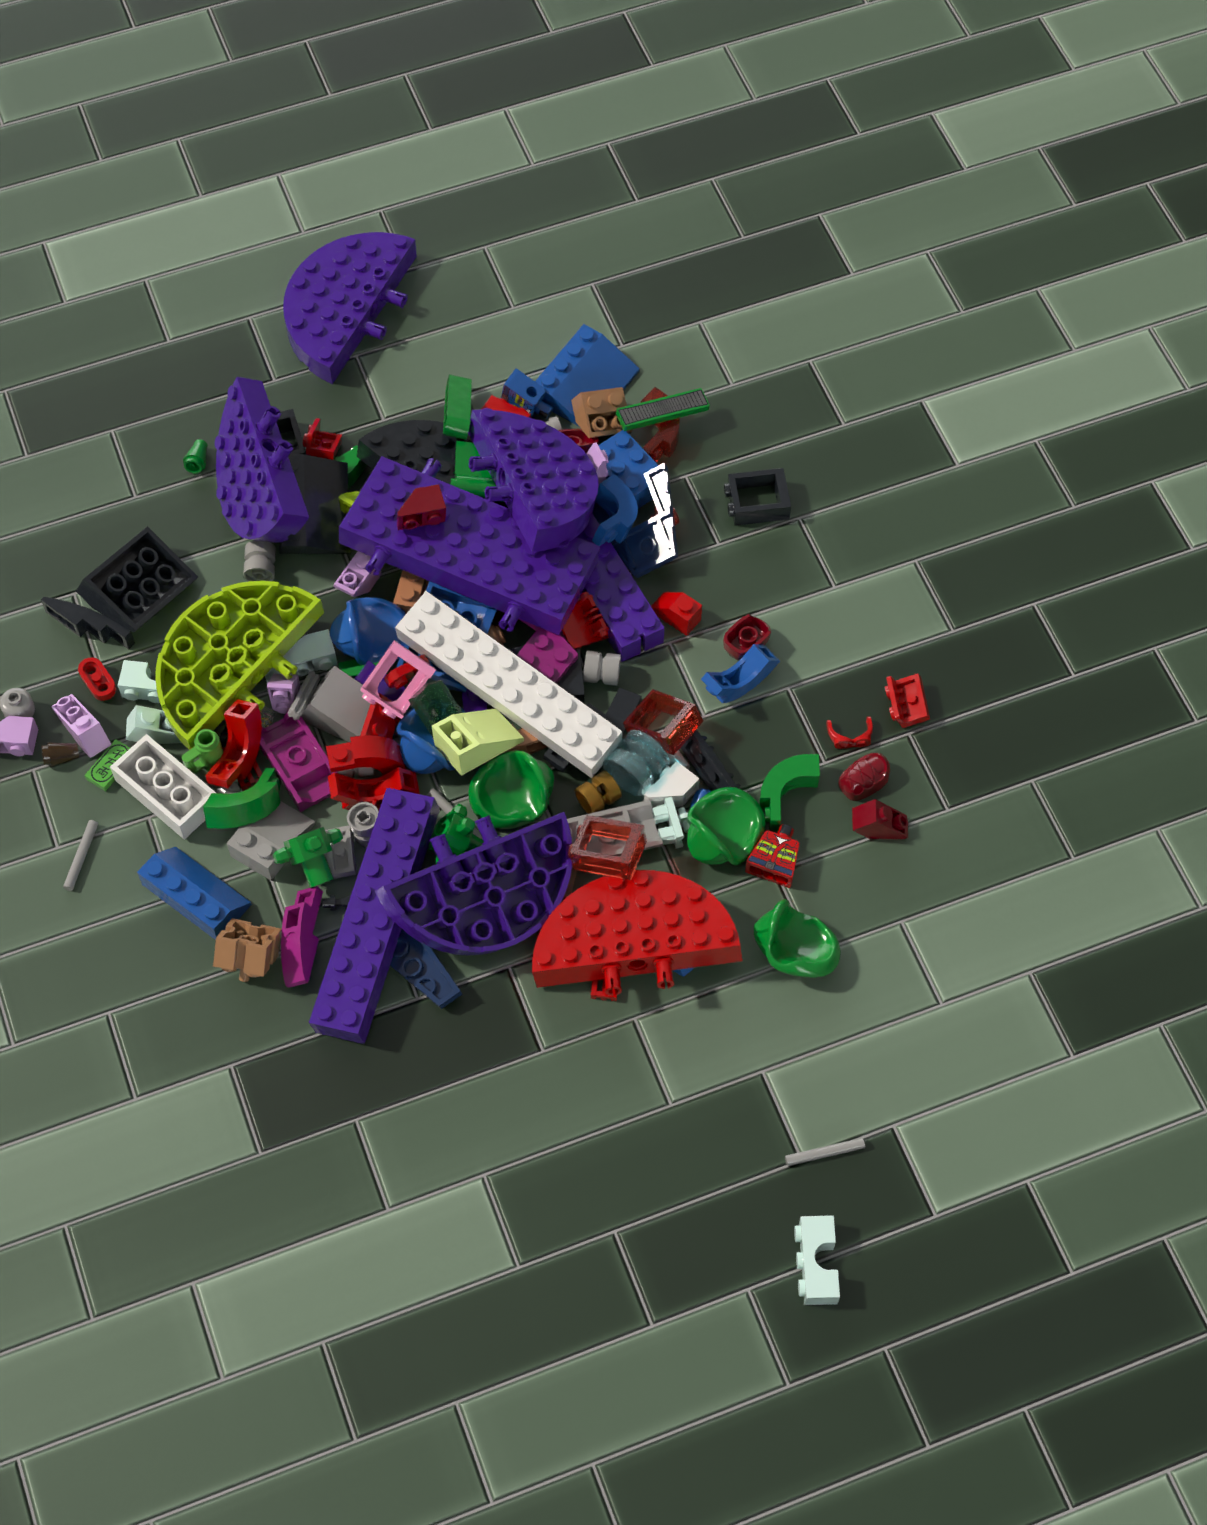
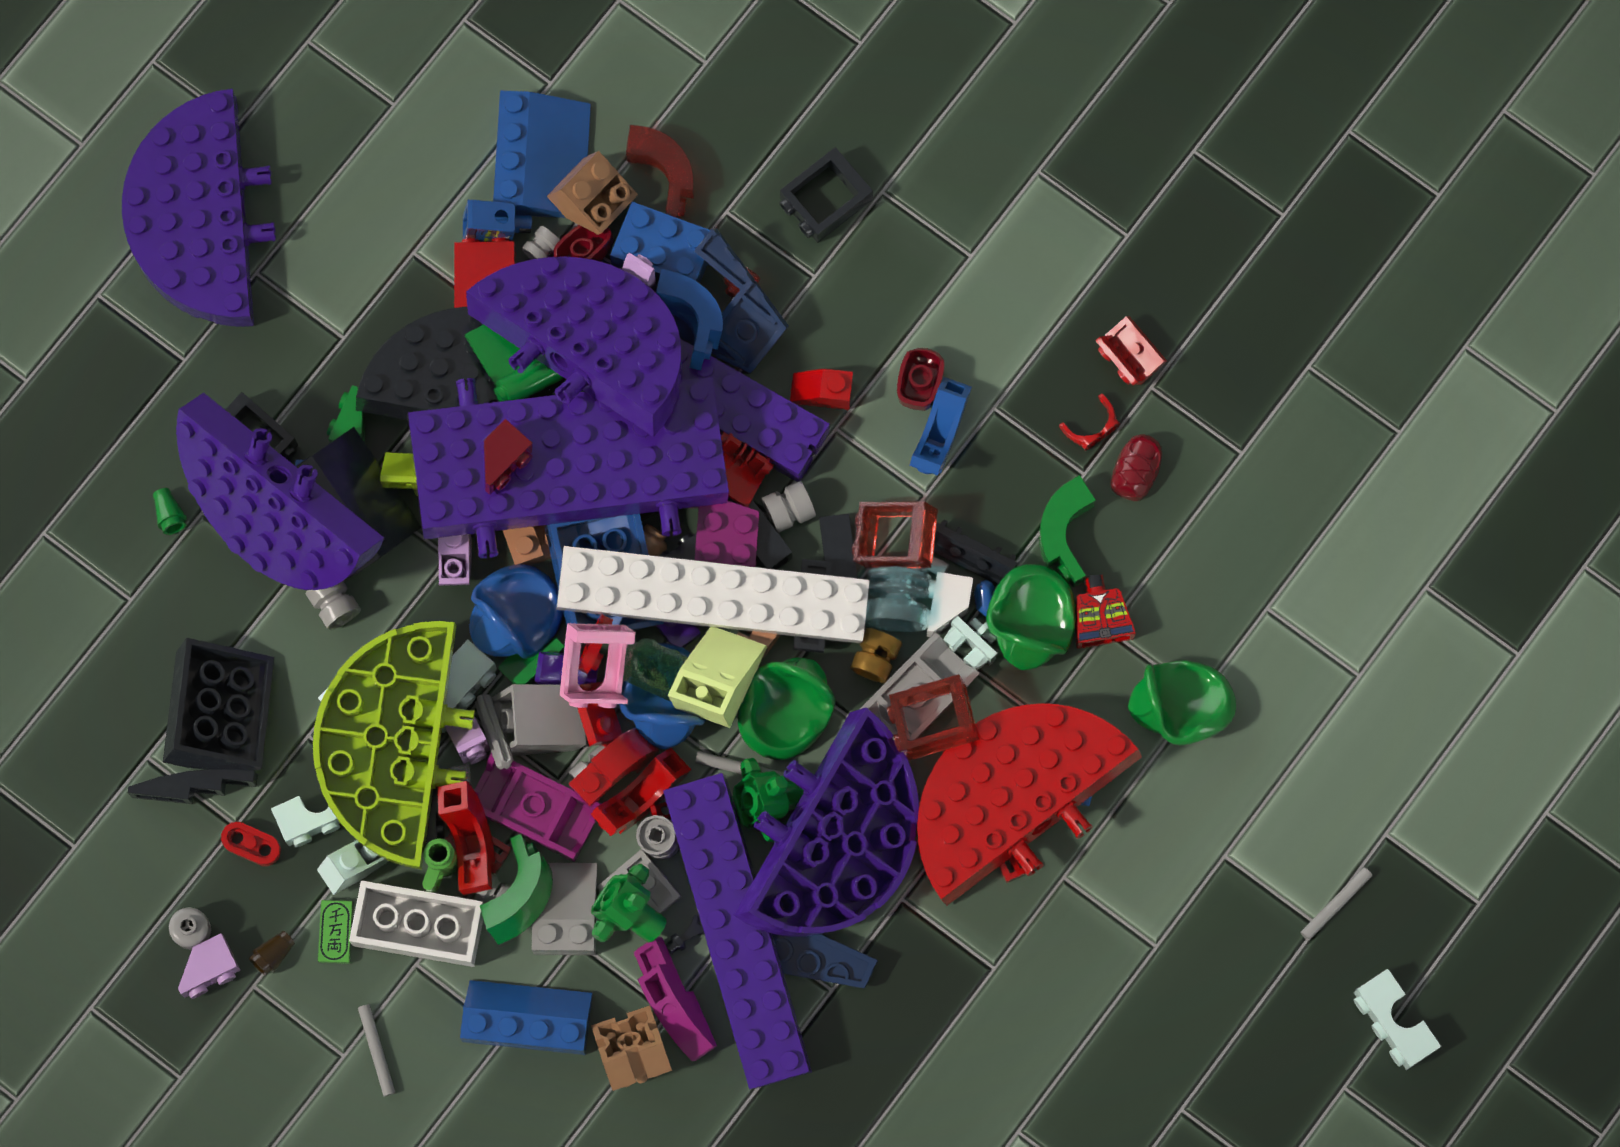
camera: 30 degrees left, 15 degrees up
lavender slope [51,694,111,758] -> none
red bracket [303,418,342,460] -> none
green beam [443,374,472,440] -> none
tile [616,388,710,431] -> none
dark red slope [852,799,908,839] -> none

